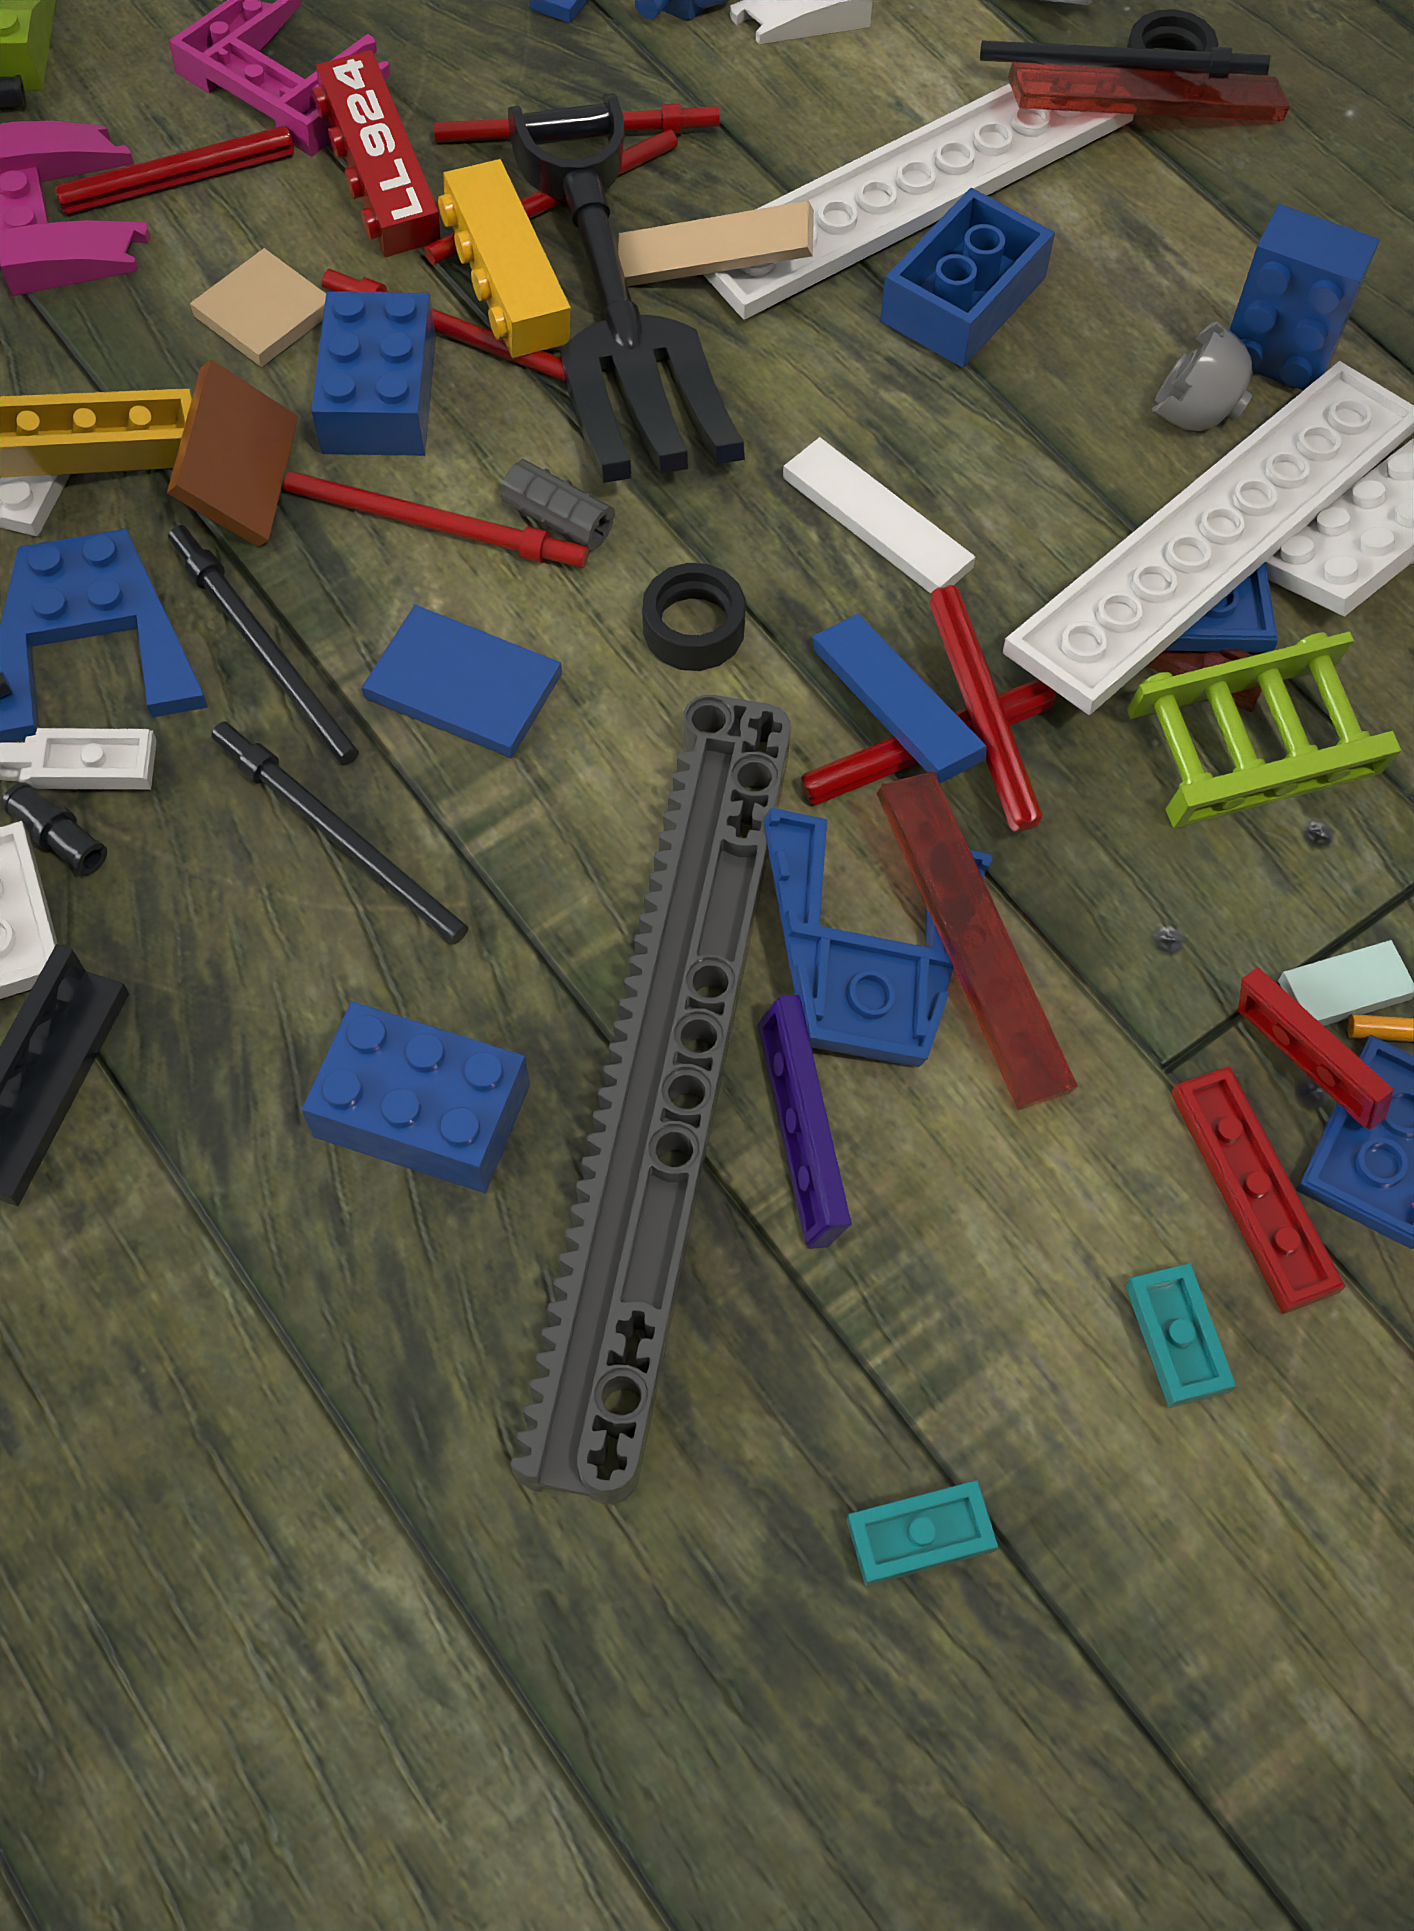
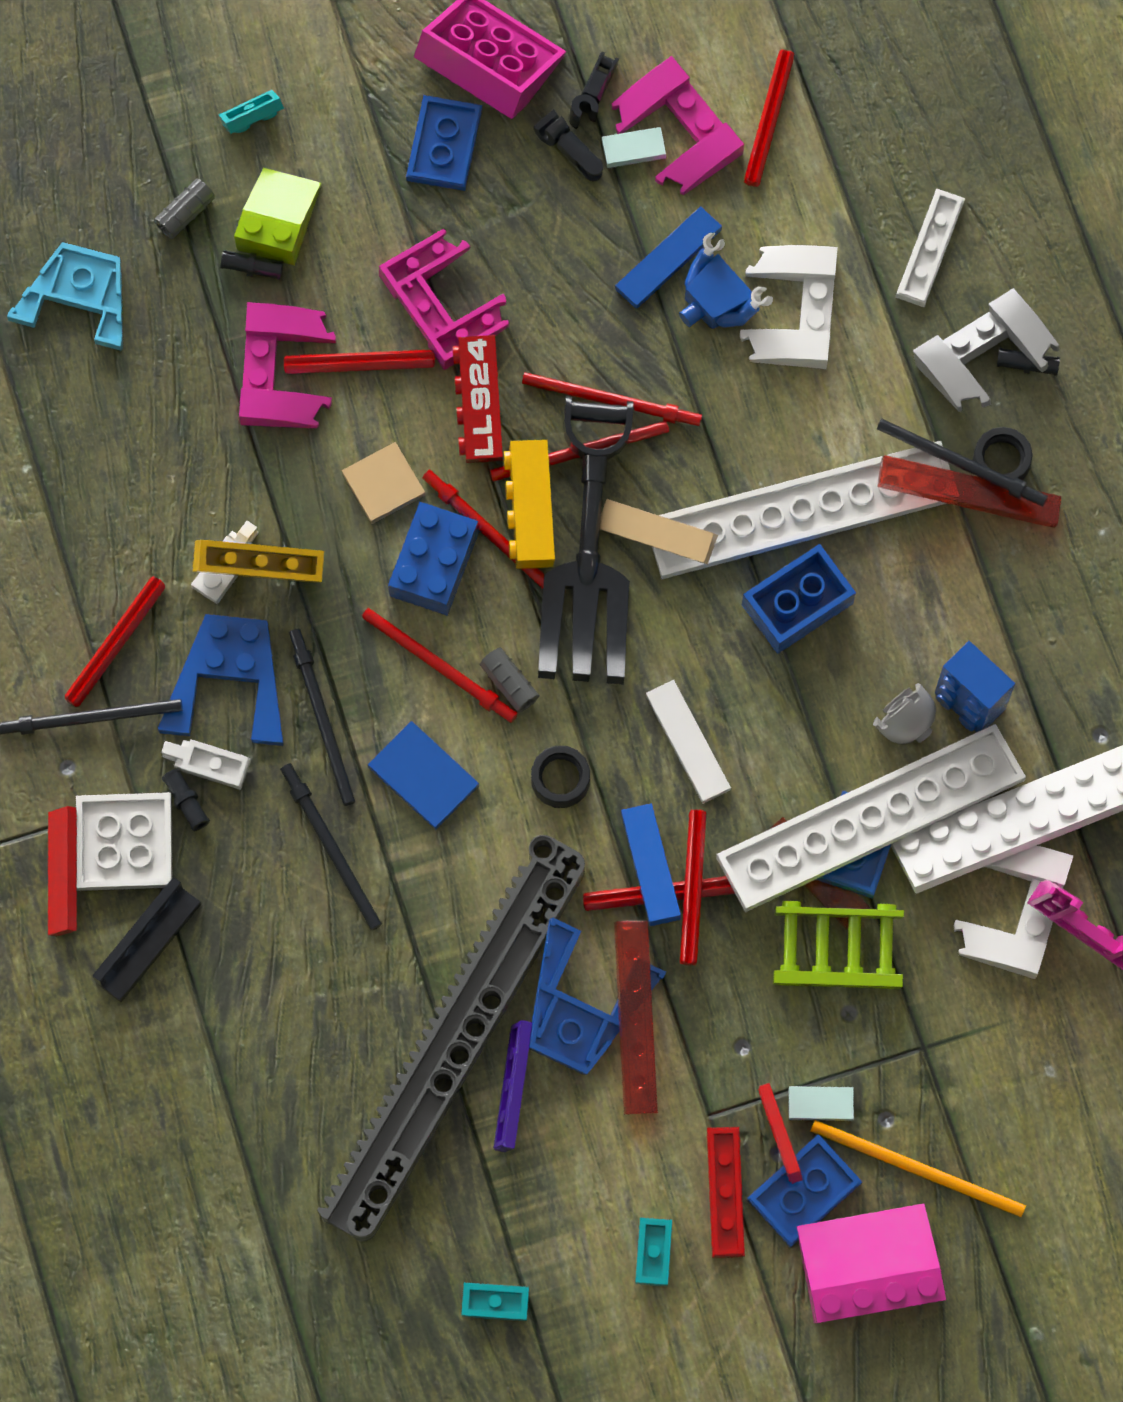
camera: 20 degrees right, 10 degrees up
dark orange tile [167,359,298,547] -> none
blue brick [302,1001,530,1193] -> none

